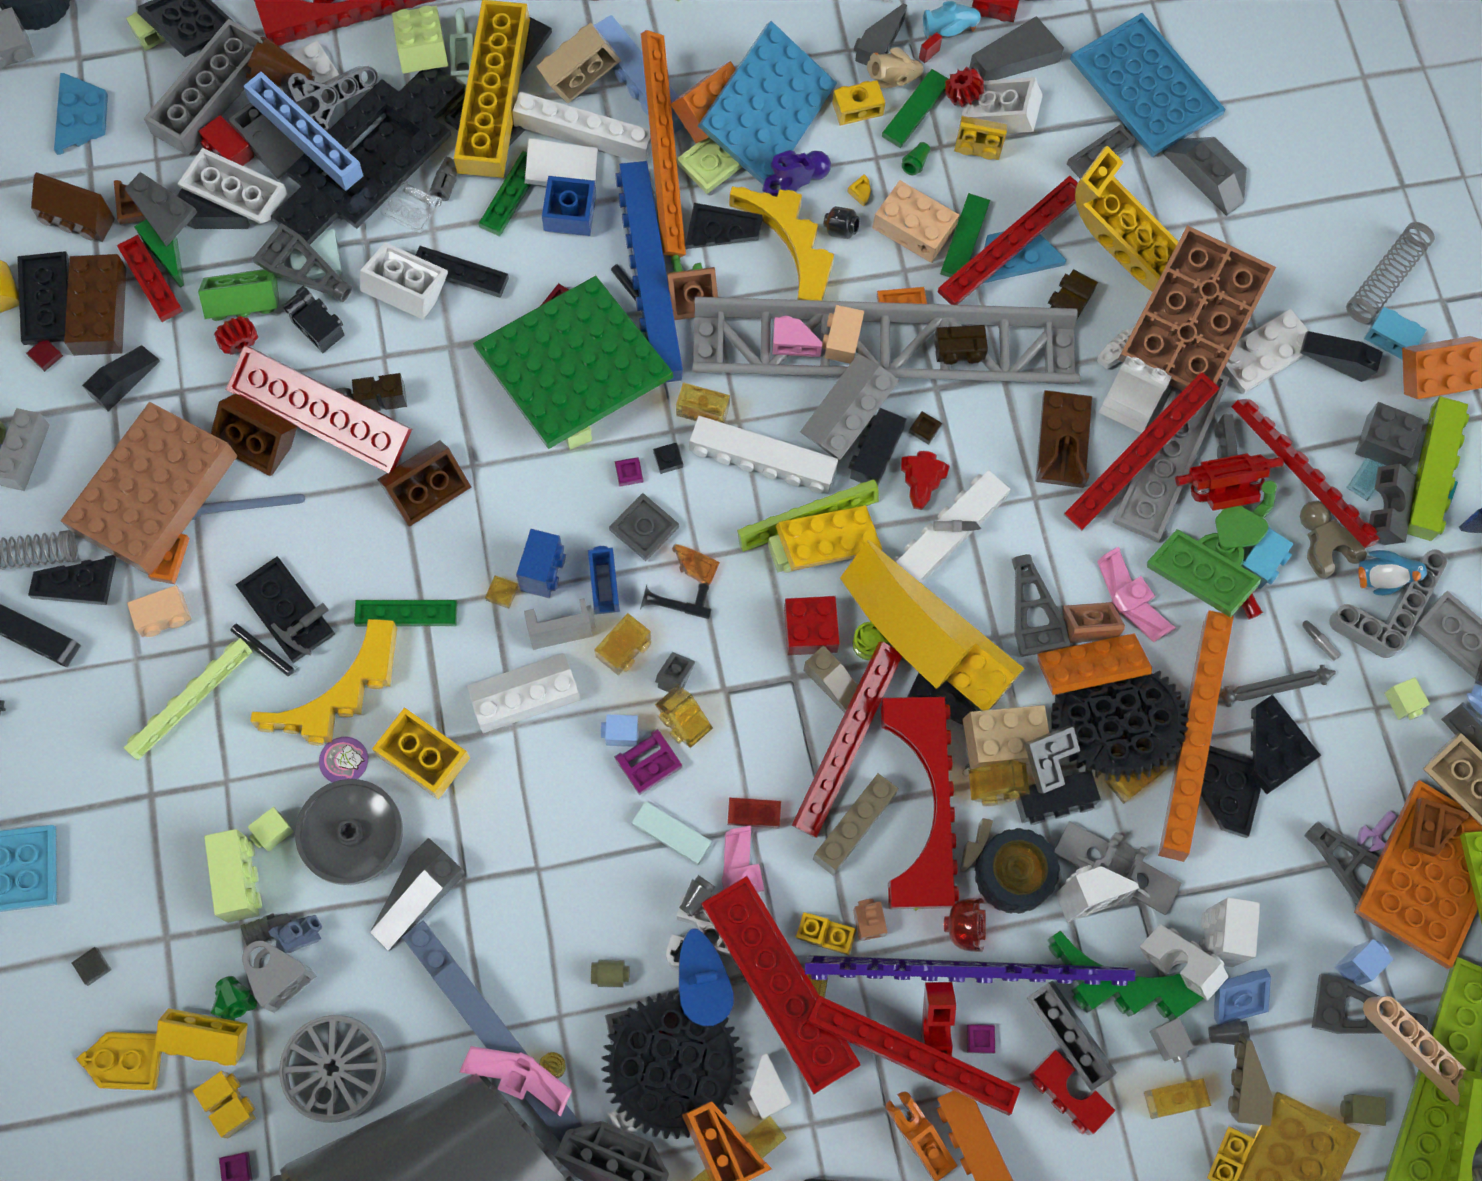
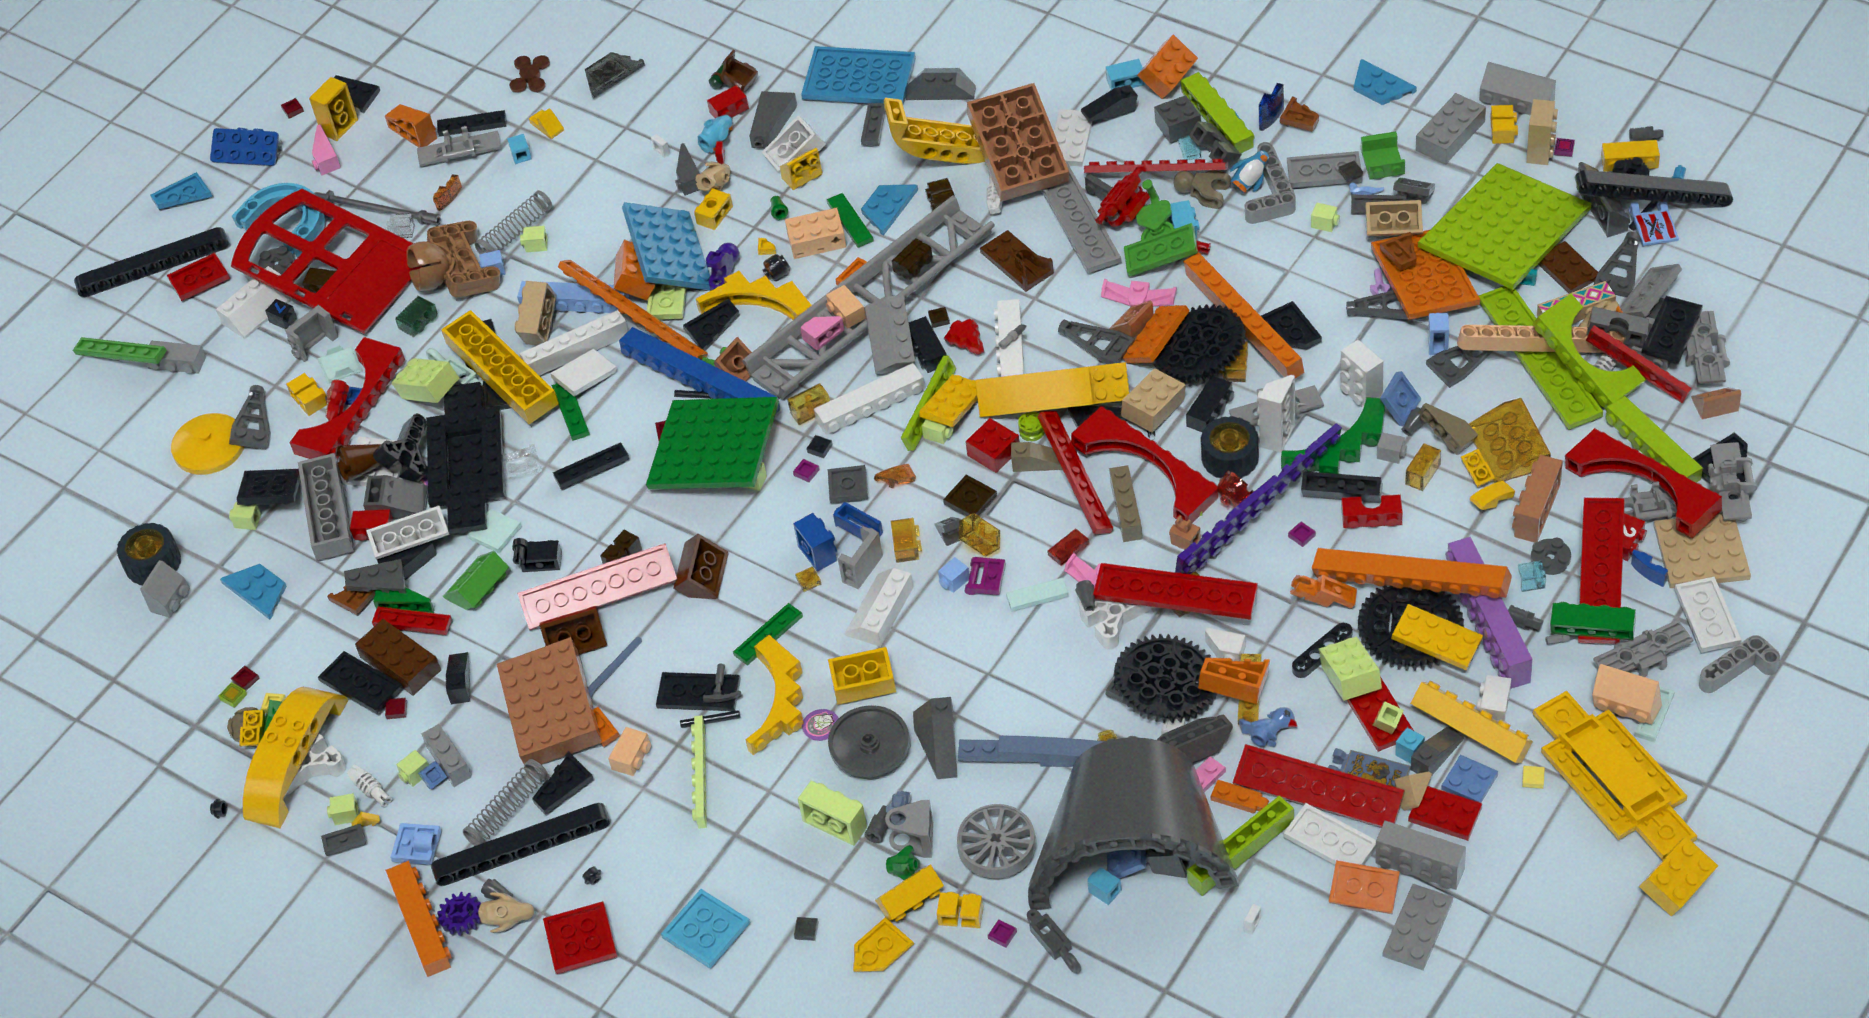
camera: 35 degrees left, 20 degrees down
reddish brown slope [31,172,115,242] -> none
red gear [214,316,258,355] -> none
light blue brick [243,72,363,191] -> none
yellowish green brick [248,807,294,852] -> none
dark grey plate [252,223,352,302] -> none
white slope [360,242,448,319] -> none
dark grey hinge [429,156,457,201] -> none
bright pink plate [459,1046,572,1117] -> none
blue brick [542,176,596,236] -> none
olive brick [591,960,630,988] -> none
black piece [640,584,711,619] -> none
blue shield [678,929,734,1026] -> none
yellow slope [796,912,857,956] -> none
red plate [807,995,1021,1116] -> none
green tile [882,69,948,148] -> none
red arch [920,982,956,1056] -> none
red plate [937,176,1078,305] -> none
red gear [945,67,984,107] -> none
dark tan slope [960,818,993,872] -> none
clear yellow brick [968,760,1029,806] -> none
plate [1024,726,1080,793] -> none
red plate [1063,371,1219,531] -> none
white panel [1098,356,1172,433] -> none
white arch [1140,924,1228,1001] -> none
dark grey wheel [1218,665,1336,707] -> none
black plate [1250,694,1321,795] -> none
light grey piece [1302,620,1341,661] -> none
olive brick [1340,1094,1386,1127] -> none
light grey piece [1346,222,1435,323] -> none
none -> dark brown plate [943,474,997,521]

